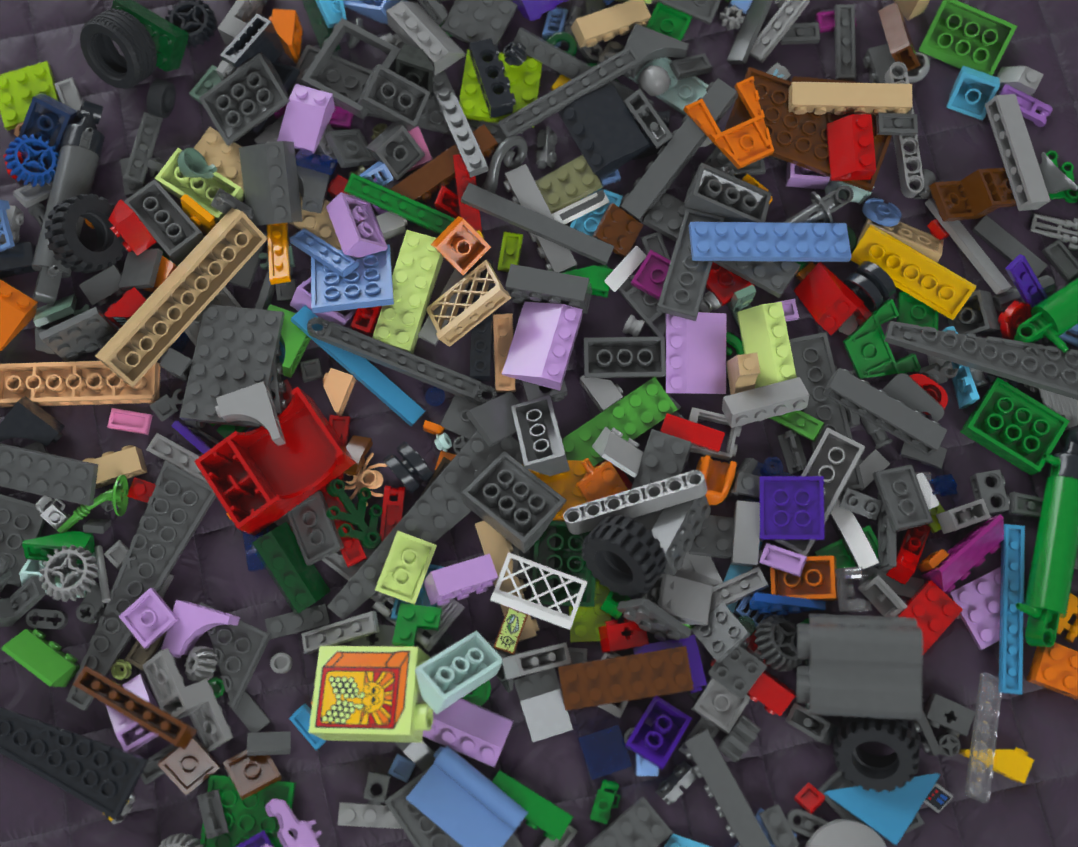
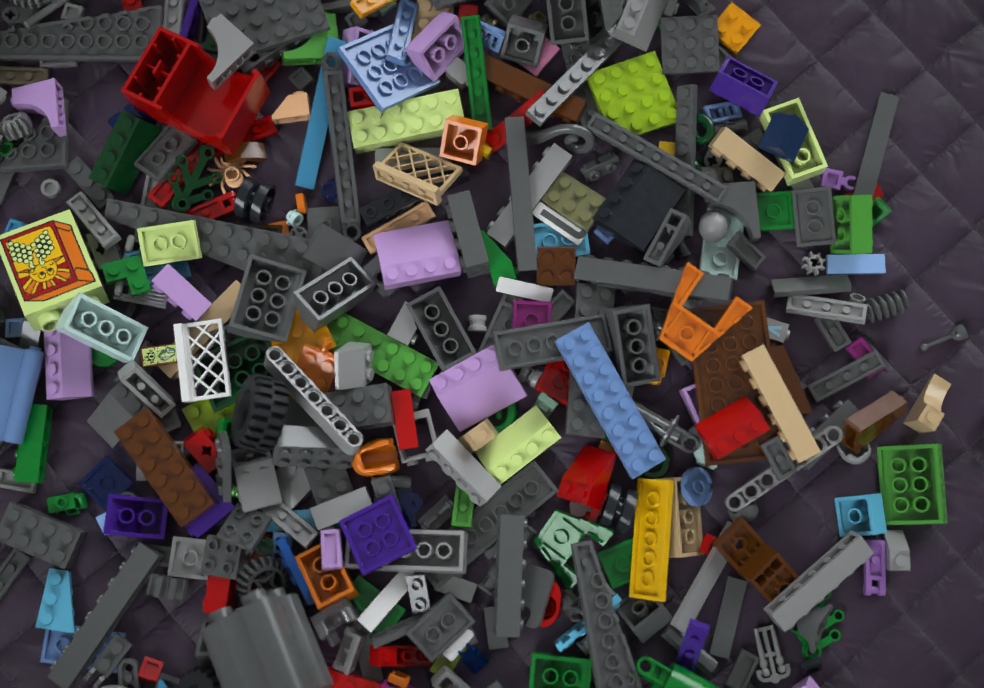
camera: 65 degrees right, 5 degrees up
lavender plate [119,588,179,648] -> none
red slope [434,186,460,219] -> none
black brick [469,38,516,118] -> none
lime plate [497,232,523,272] -> none
black gear [503,42,527,66] -> none
dark grey hinge [655,761,697,805] -> none
lavender plate [775,299,799,322] -> none
red plate [998,301,1032,340] -> none

